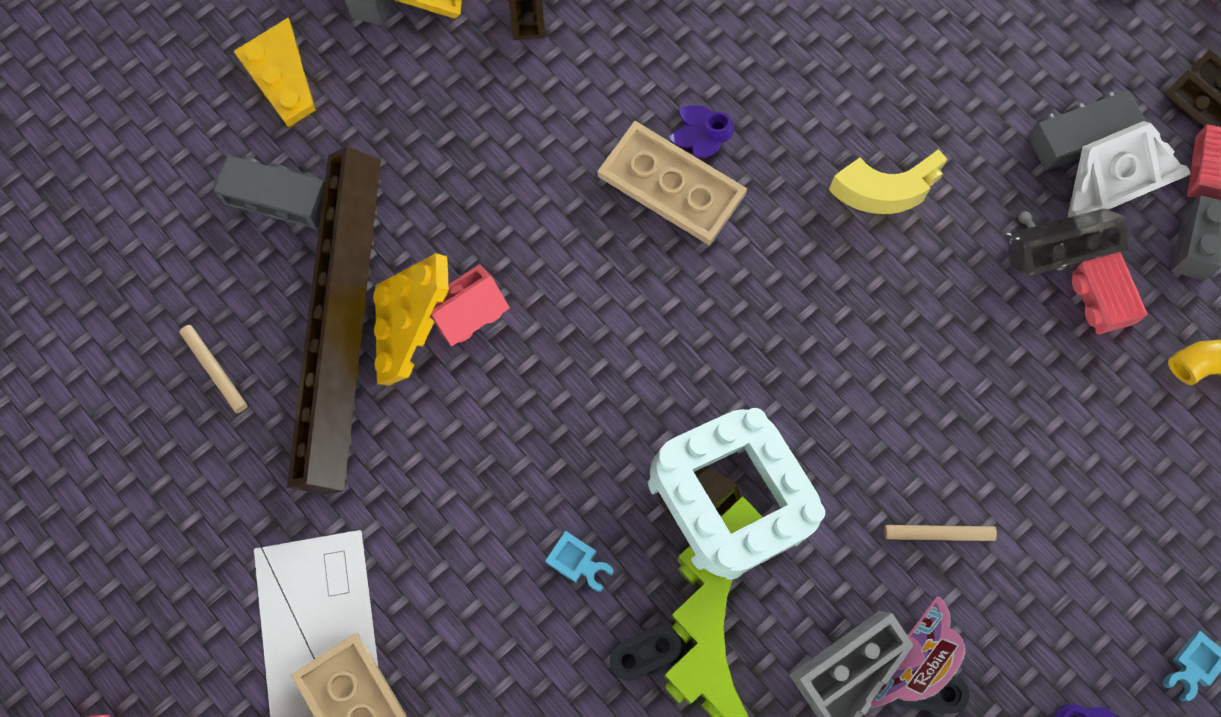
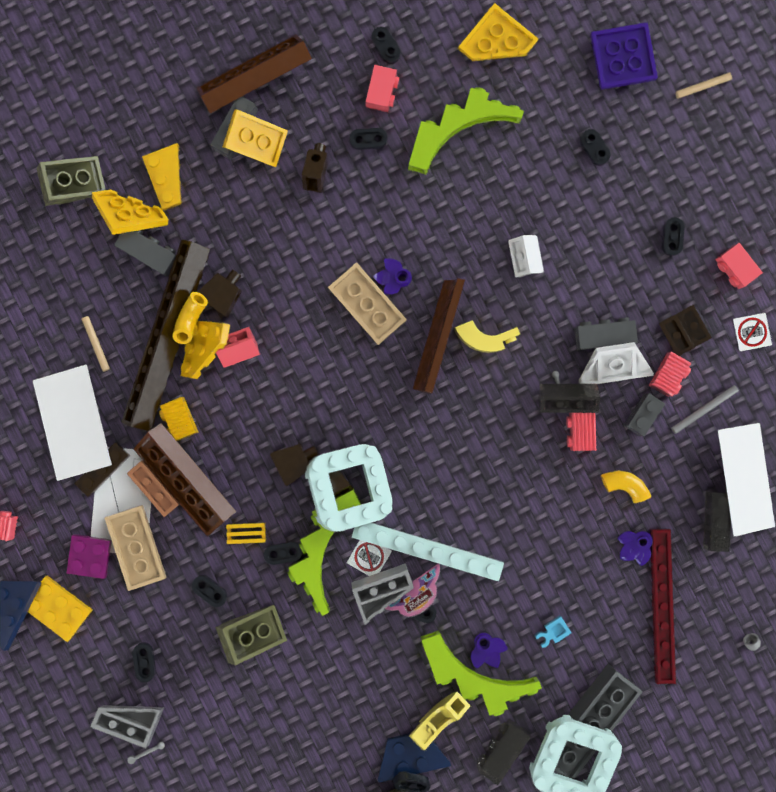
camera: 10 degrees right, 15 degrees up
medium azure plate [545,531,614,592] -> none
tan bar [884,525,997,541] -> none
none -> white sticker [33,365,112,481]
none -> olive slope [36,156,106,206]
none -> dark brown plate [74,442,131,497]
none -> yellow plate [92,190,169,235]
none -> nougat plate [127,461,180,517]
none -> reddish brown arch [133,423,236,537]
none -> yellow brick [159,397,198,441]
none -> yellow cylinder [173,292,208,344]
none -> dark brown torso [198,269,242,318]
none -> yellow tile [226,523,266,544]
none -> dark brown torso [270,444,319,486]
none -> clear sticker [347,540,392,576]
none -> light aqua plate [352,523,504,581]
none -> reddish brown arch [413,278,465,394]
none -> white panel [508,235,544,277]

